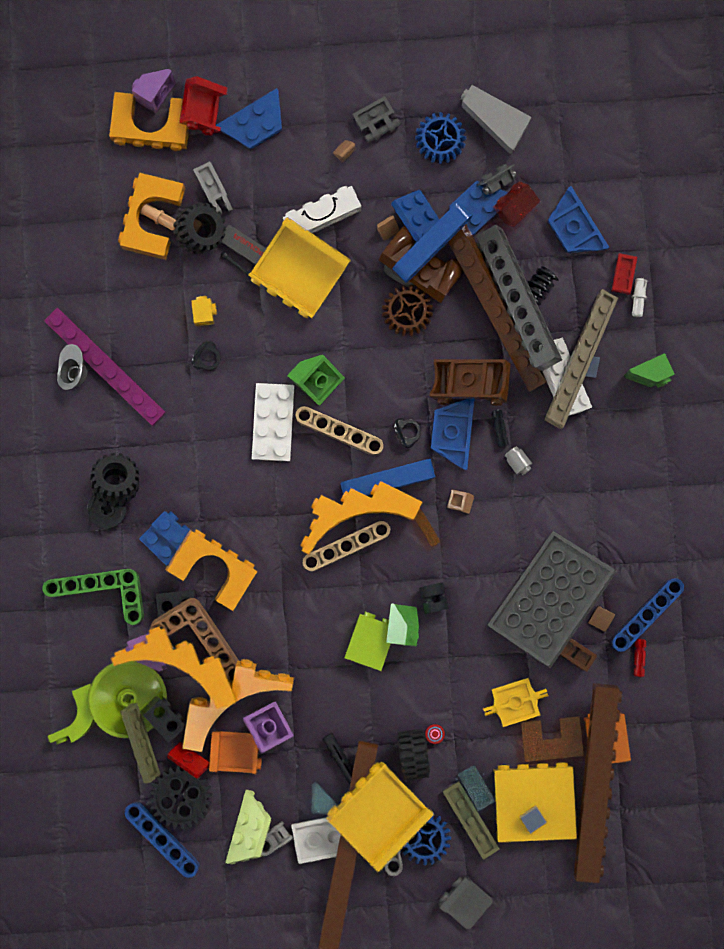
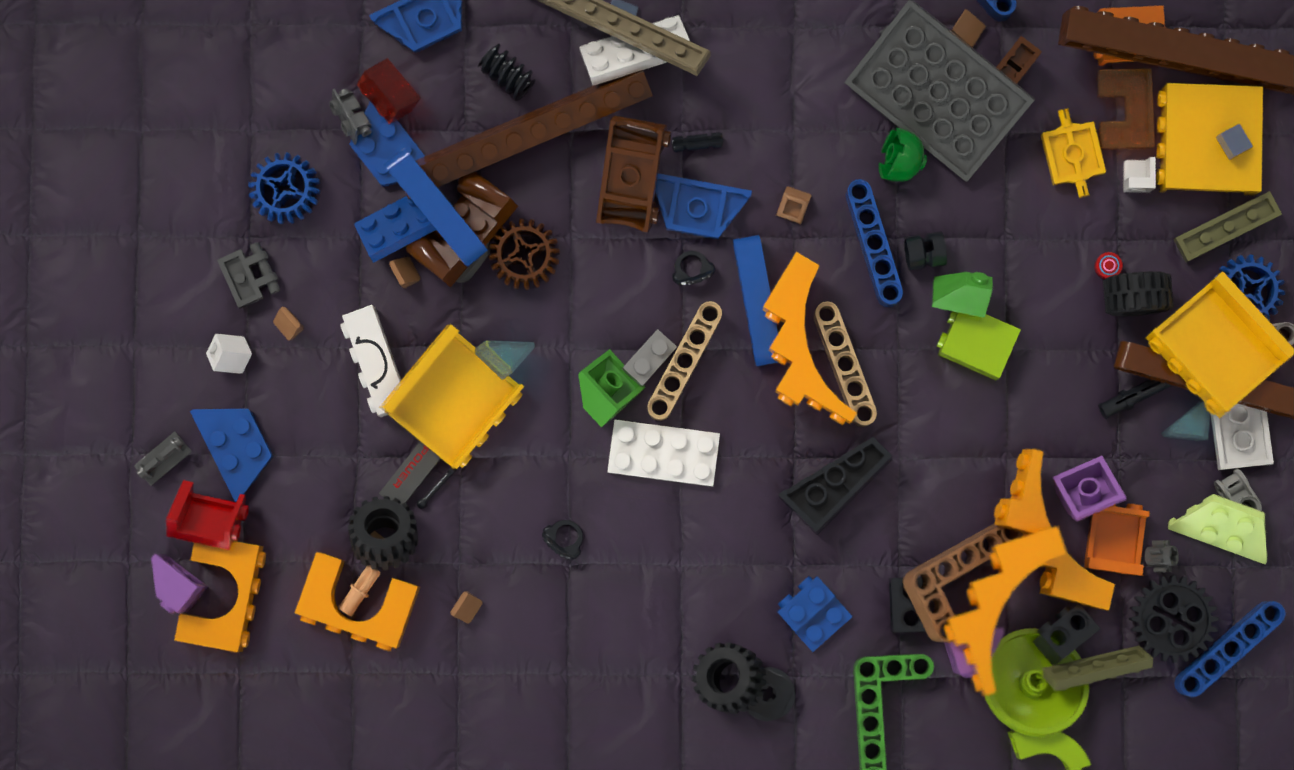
camera: 85 degrees left, 0 degrees up
magenta plate [44,308,166,426] -> none
dark grey piece [57,344,88,390] -> none
light orange arch [166,529,257,611] -> none
red plate [167,742,210,779] -> none
yellow brick [191,296,217,326] -> none
light grey hinge [193,161,233,214] -> none
clear orange axle [409,494,440,547] -> none
clear light blue slope [458,765,495,811] -> none
light grey slope [461,85,531,155] -> none
dark grey brick [476,225,562,371] -> none
light grey brick [505,446,532,476] -> none
none -> dark grey hinge [134,431,192,486]
none -> white panel [206,334,252,374]
none -> medium nougat slope [450,591,483,623]
none -> clear light blue slope [475,341,535,380]
none -> light grey plate [622,329,677,387]
none -> black wedge [778,437,892,535]
none -> blue beam [846,179,903,307]
none -> green cylinder [879,128,927,182]
none -> white panel [1124,157,1156,193]
none -> dark grey gear [1145,540,1179,572]

